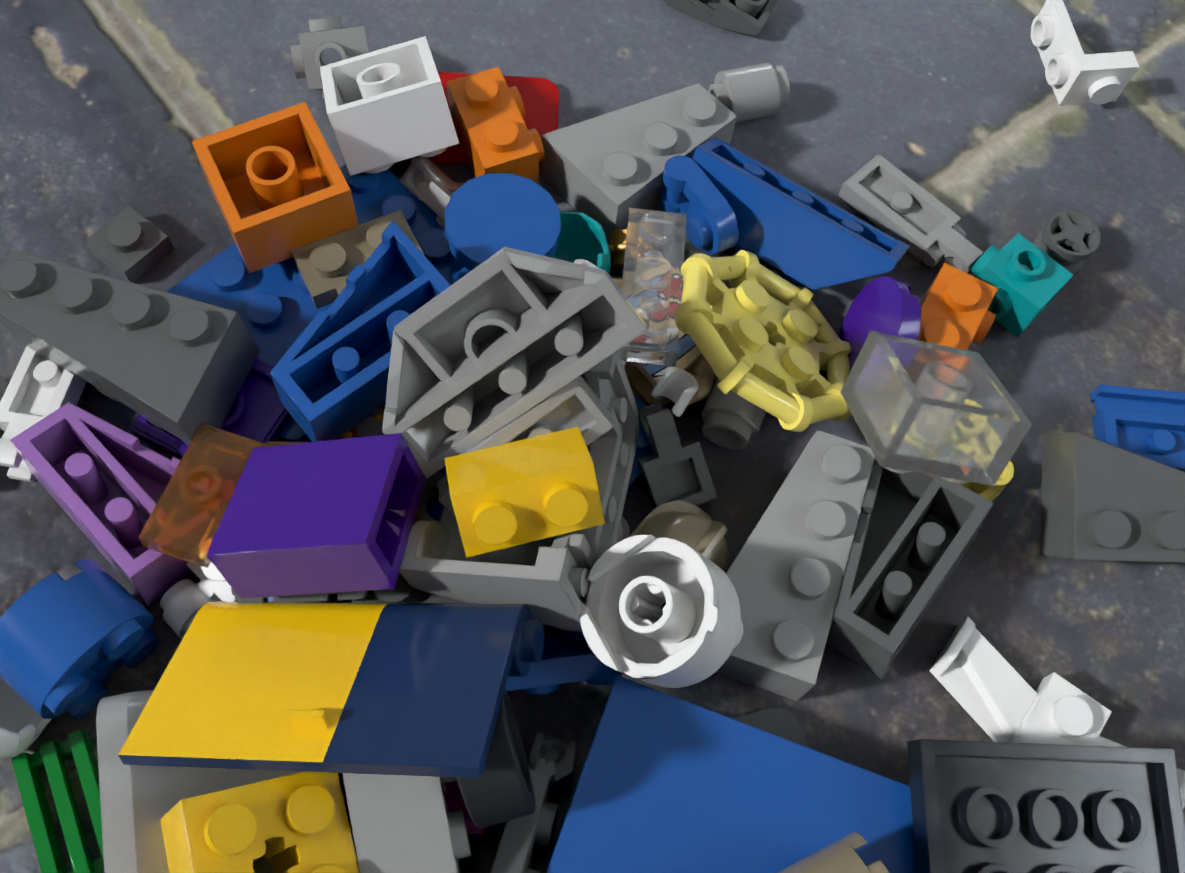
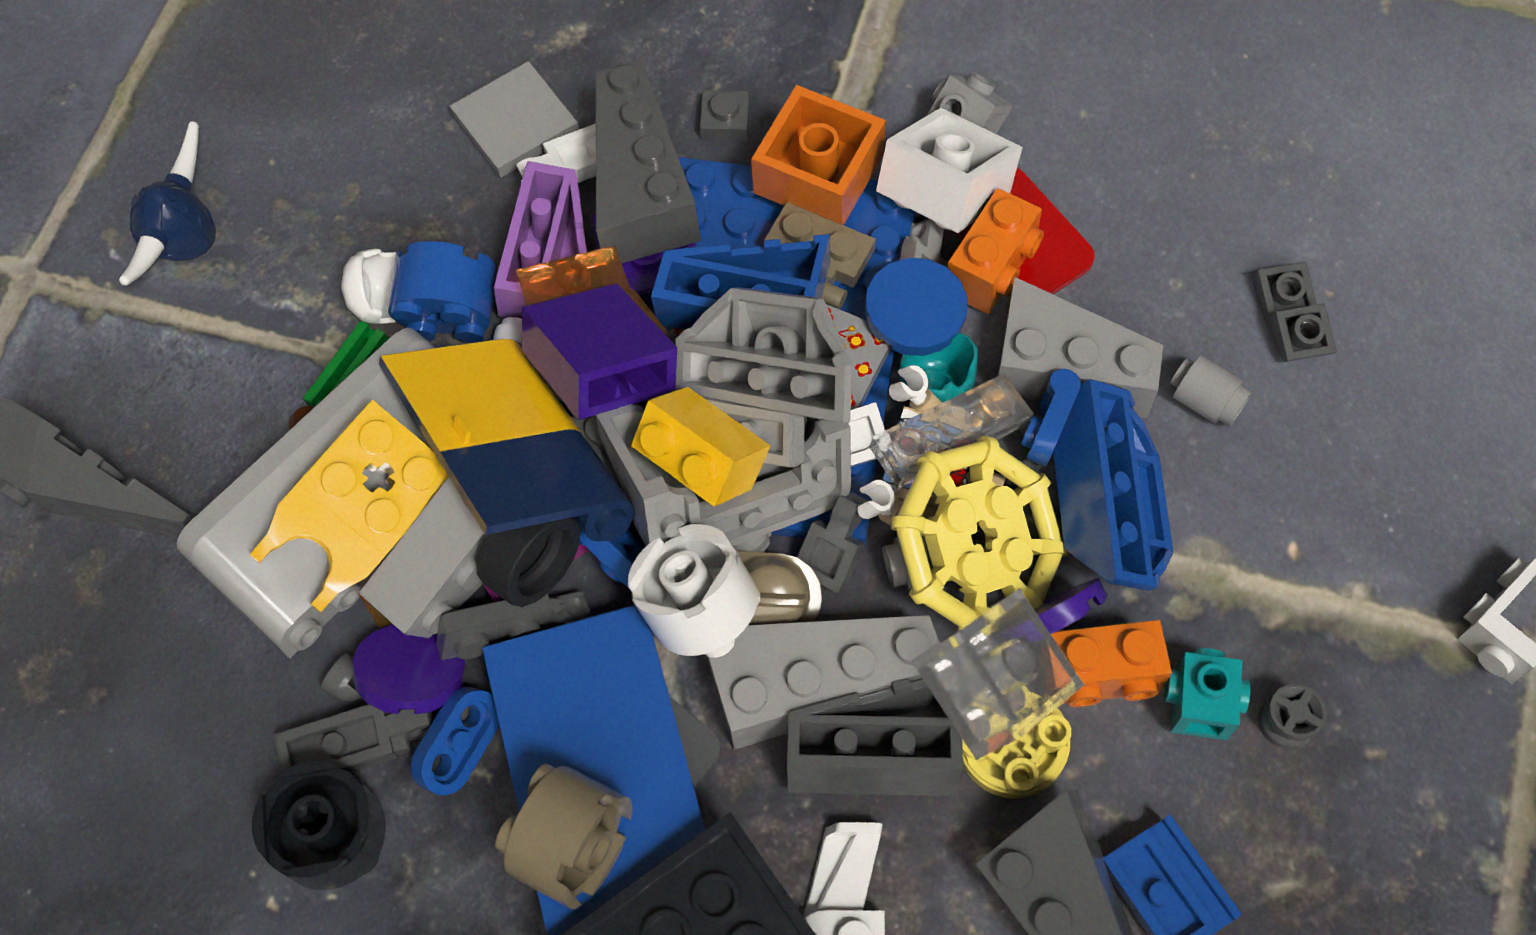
camera: 65 degrees right, 0 degrees up
light grey hinge [838,155,984,274] -> none

